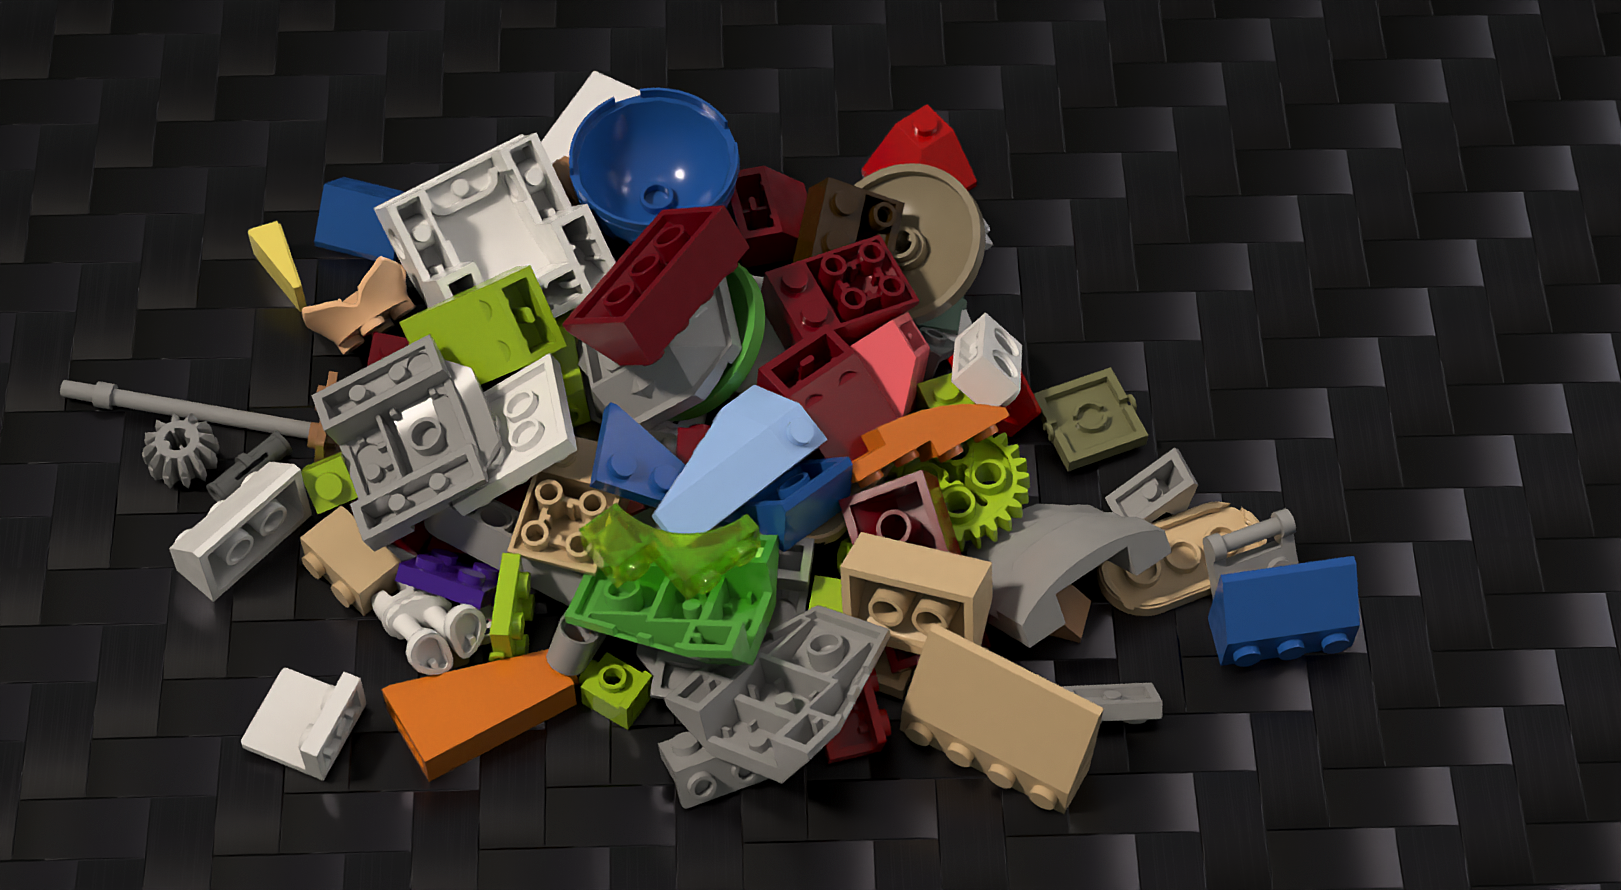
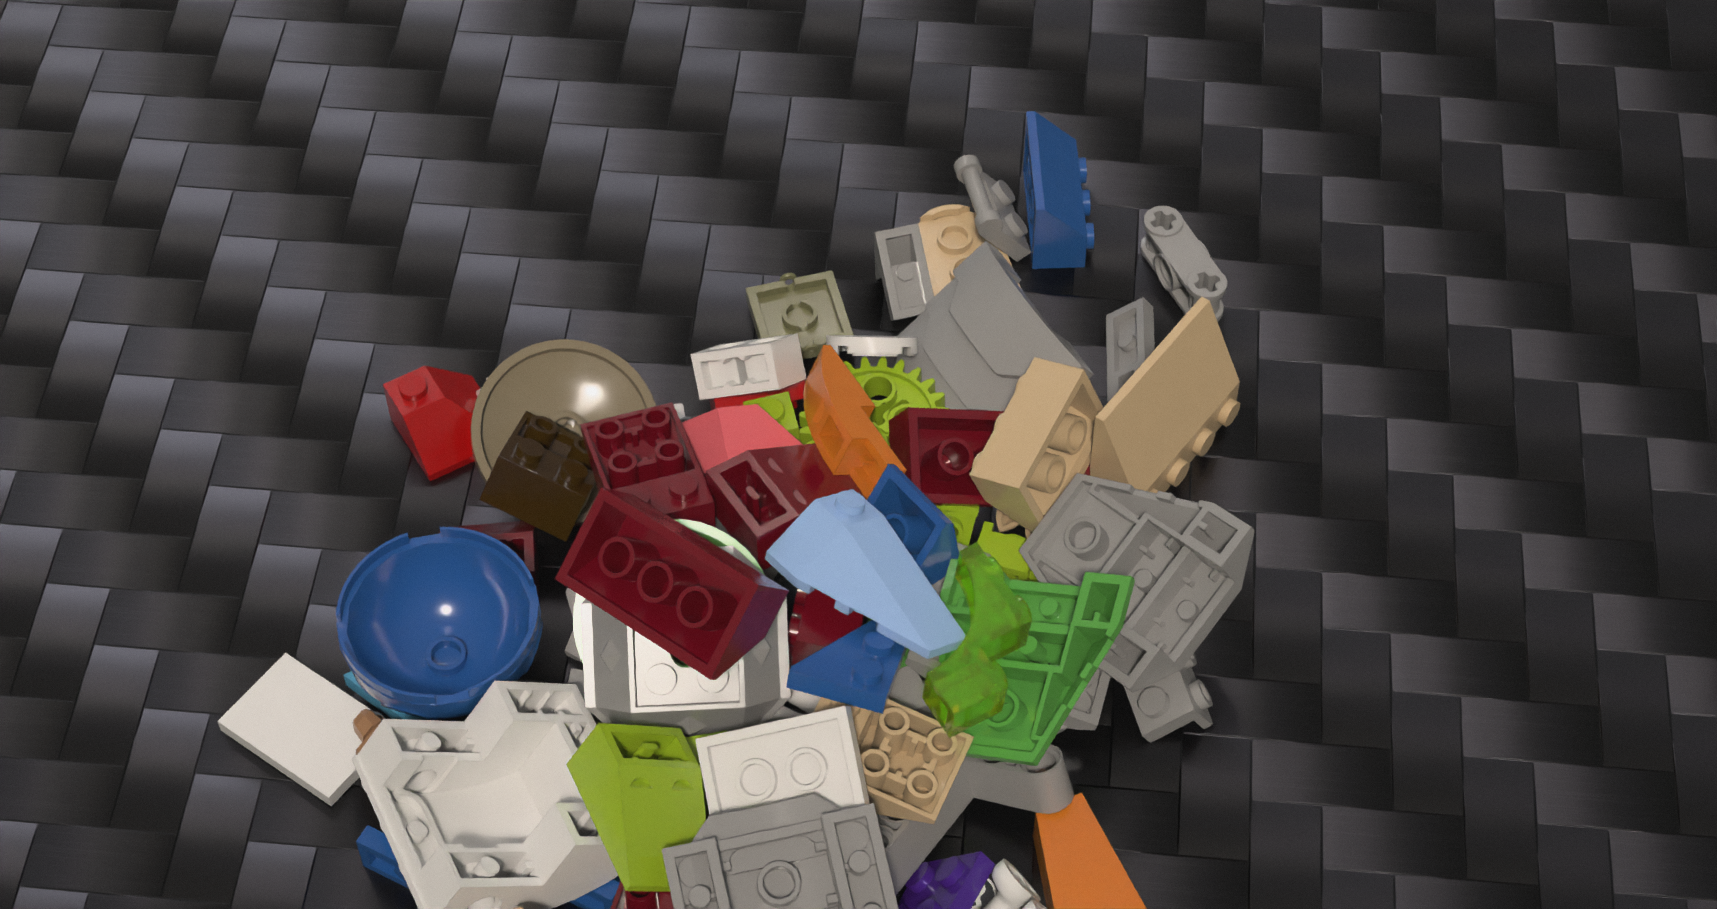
camera: 80 degrees left, 5 degrees down
lime plate [489,553,535,662] -> none
lime brick [579,652,653,730] -> none
none -> white tile [826,335,918,356]
none -> light grey piece [1140,206,1228,322]

